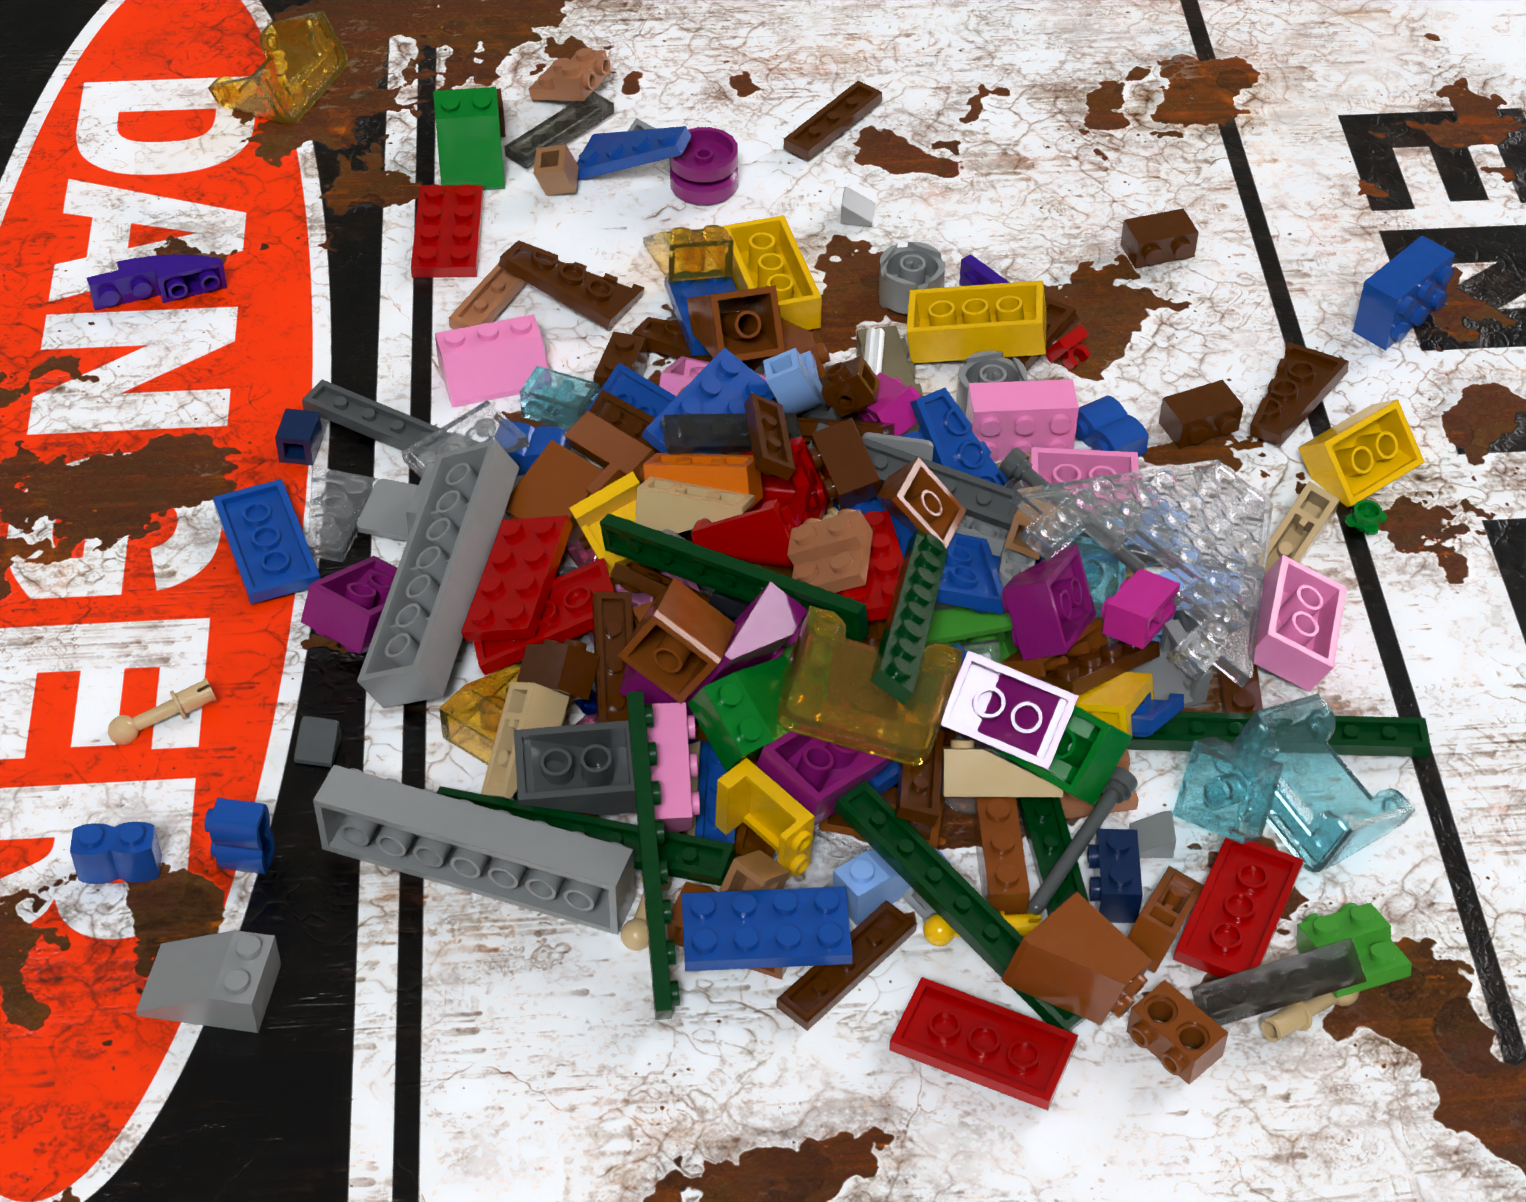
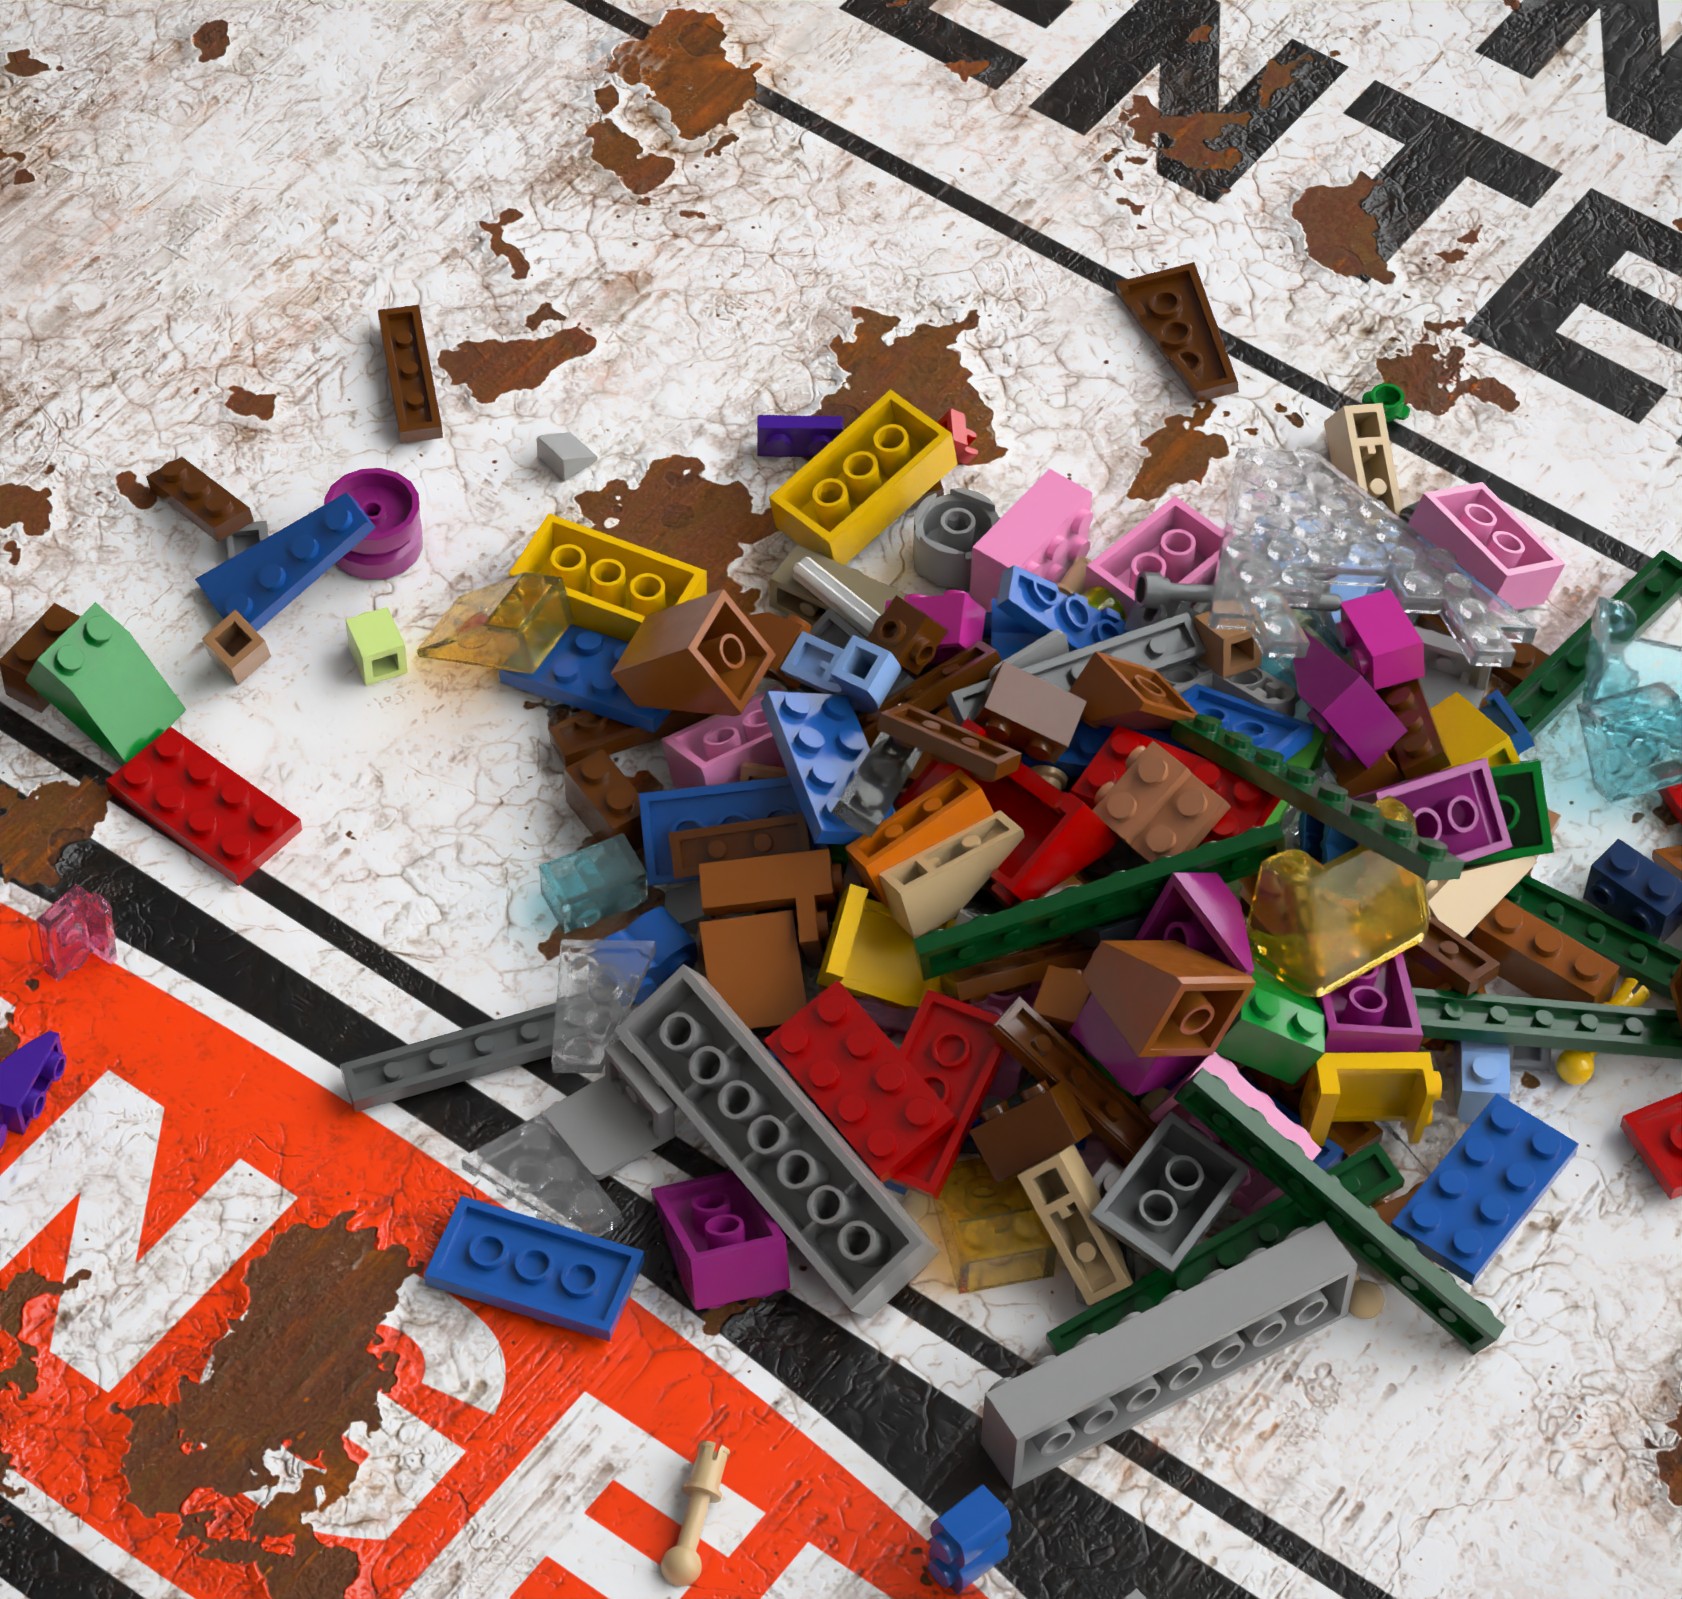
camera: 50 degrees left, 5 degrees up
dark blue brick [275,409,324,466] -> none
dark grey slope [294,716,342,768] -> none
bright pink slope [435,314,552,408] -> none
nougat plate [449,263,527,329] -> none
reddish brown wing [498,240,644,330] -> none
clear smoke plate [504,91,614,169] -> none
nougat plate [529,47,611,101] -> none
medium nougat panel [719,850,790,892] -> none
reddish brown tile [776,900,917,1031] -> none
light grey brick [878,242,946,315] -> none
dark grey piece [1028,767,1138,915] -> none
blue brick [1075,395,1149,456] -> none
reddish brown brick [1120,208,1199,269] -> none
light grey slope [1129,810,1176,858] -> none
reddish brown brick [1159,379,1244,449] -> none
yellow slope [1298,399,1425,507] -> none
blue brick [1353,235,1455,351] -> none
none -> clear pink bracket [36,884,118,982]
none -> reddish brown plate [146,457,254,542]
none -> yellowish green brick [345,607,408,686]

